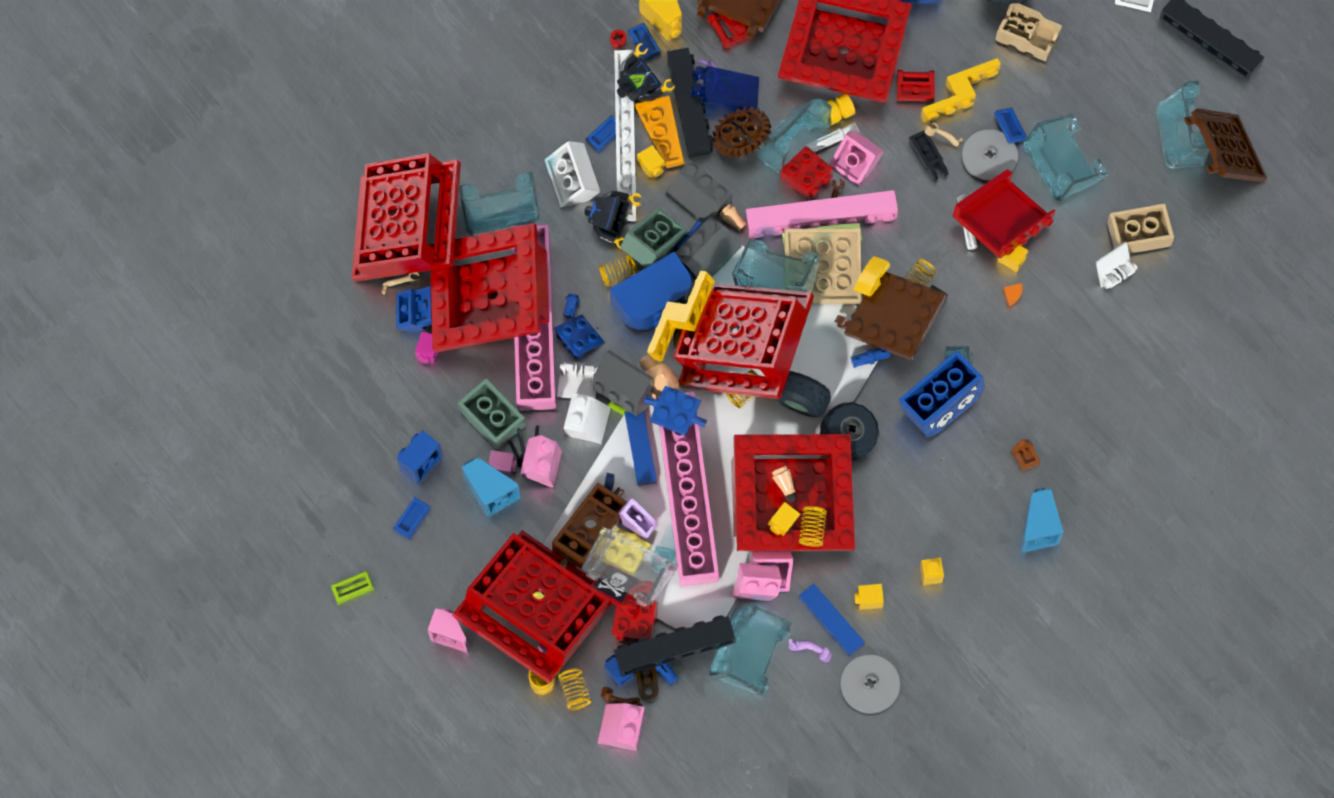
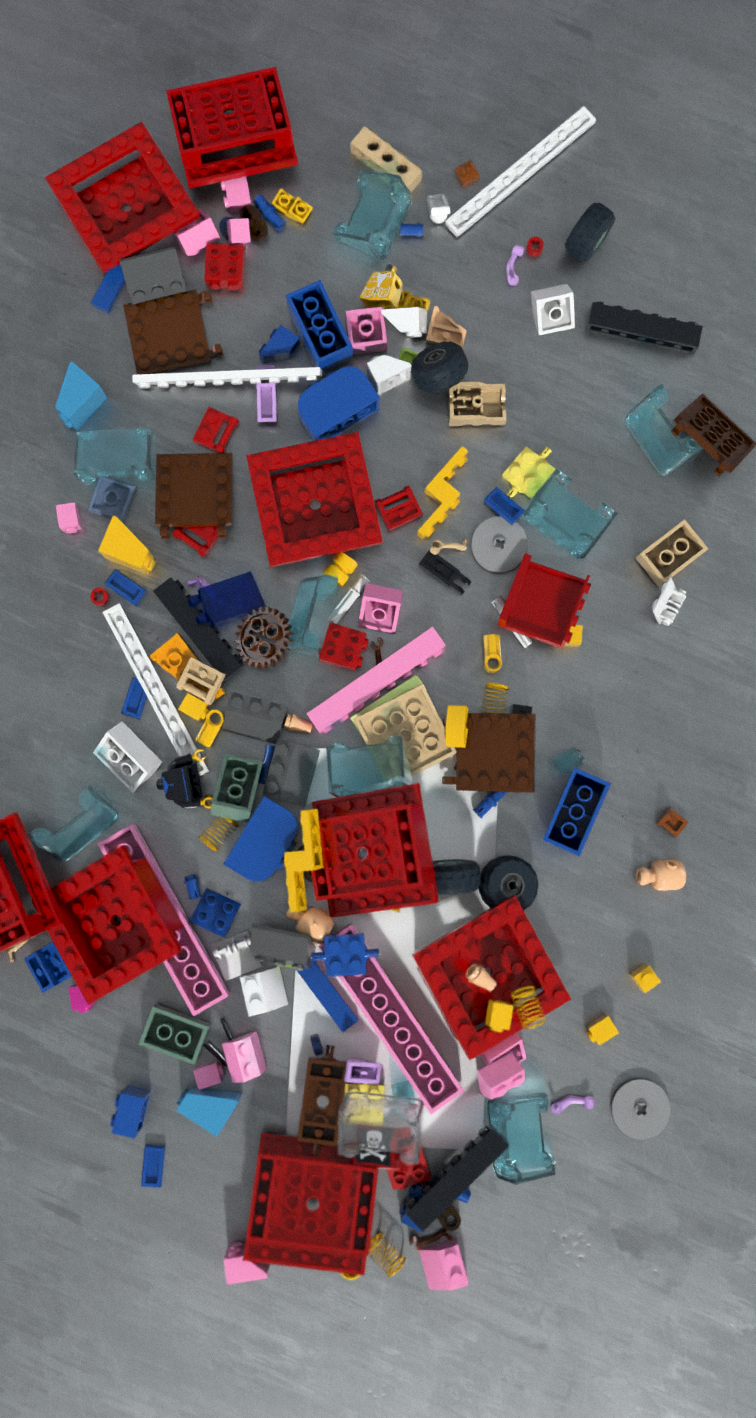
camera: 35 degrees left, 15 degrees up
lime tile [330,571,375,605] -> none
black torso [617,43,675,102] -> none
blue tile [799,584,865,656] -> none
orange tile [1003,283,1023,307] -> none
dark azure slope [1020,488,1064,553] -> none
none -> tan plate [177,657,226,705]
none -> yellow piece [195,710,225,748]
none -> yellow piece [483,634,502,674]
none -> light yellow plate [502,447,555,499]
none -> light nougat piece [636,859,686,891]

